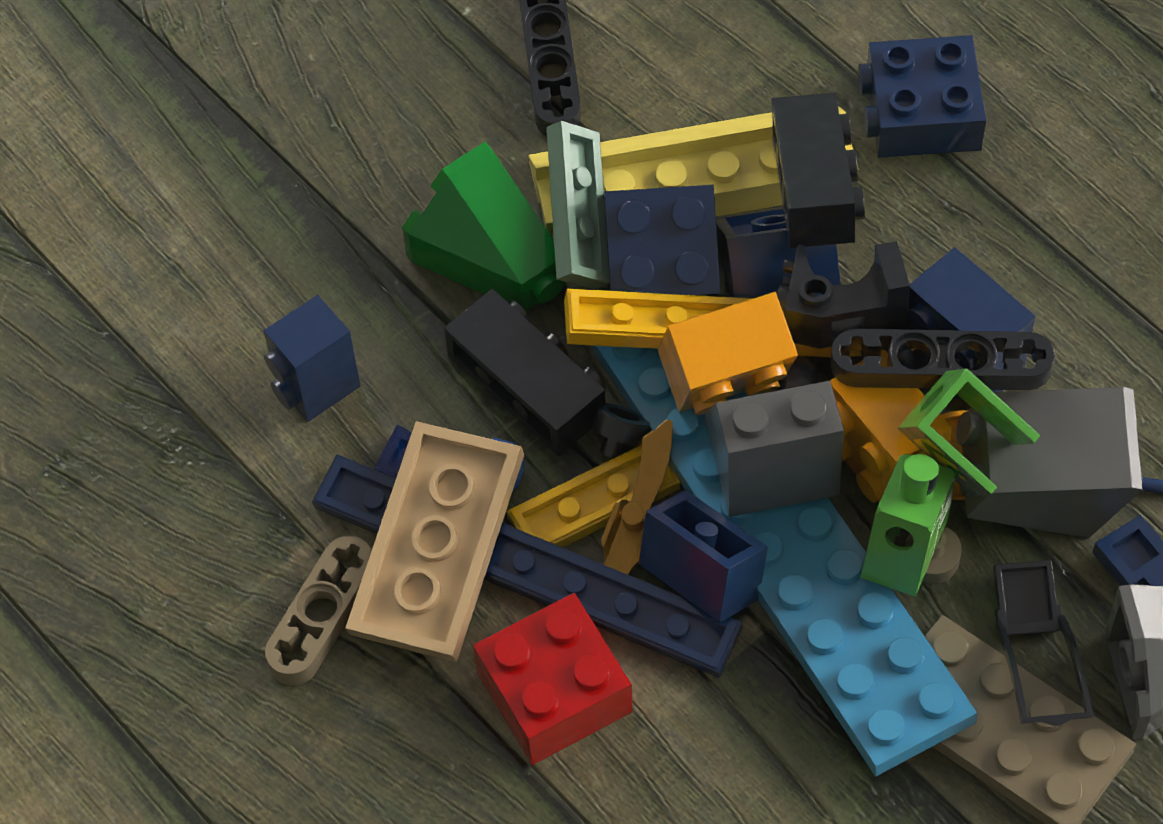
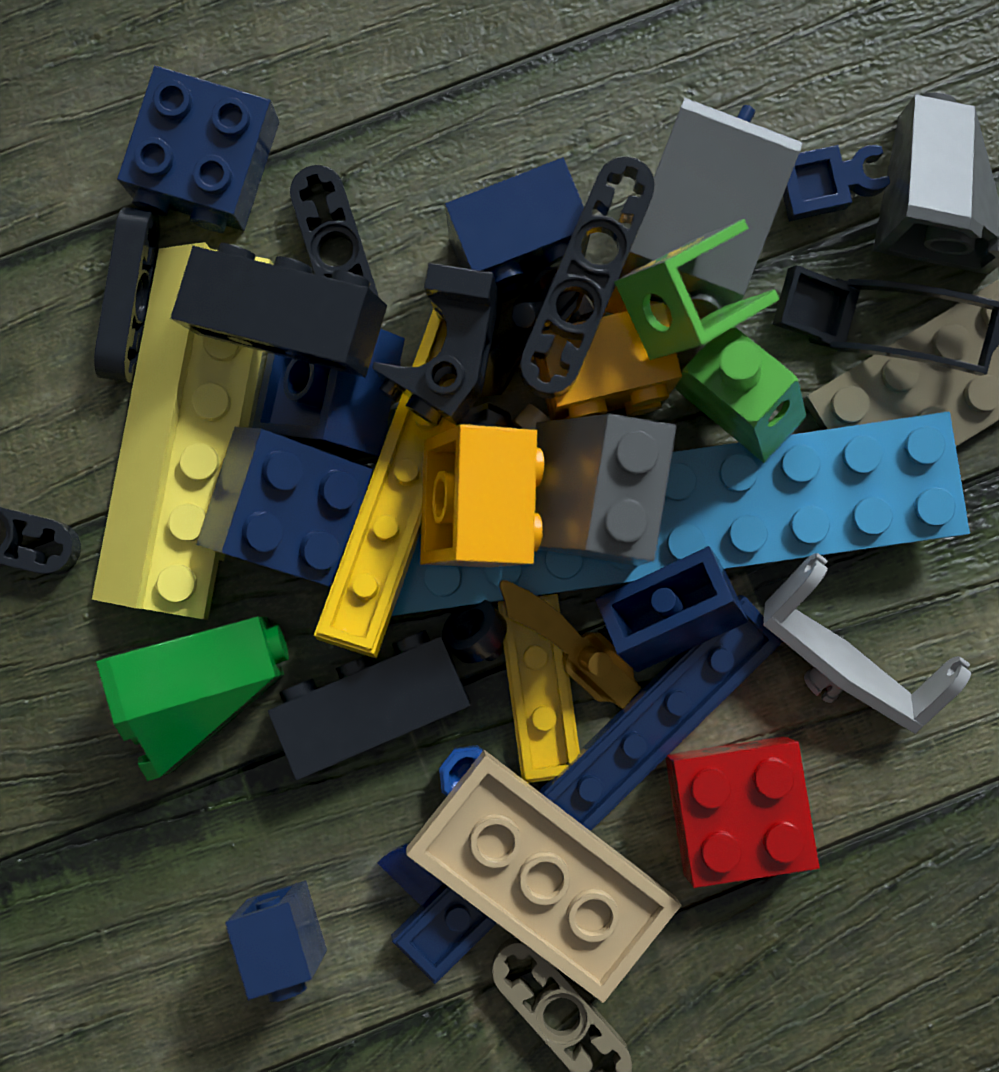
camera: 75 degrees left, 25 degrees up
sand green plate [546,121,610,289] -> none
none -> black beam [94,207,160,382]
none -> black beam [290,165,379,297]
none -> light grey piece [763,553,972,734]

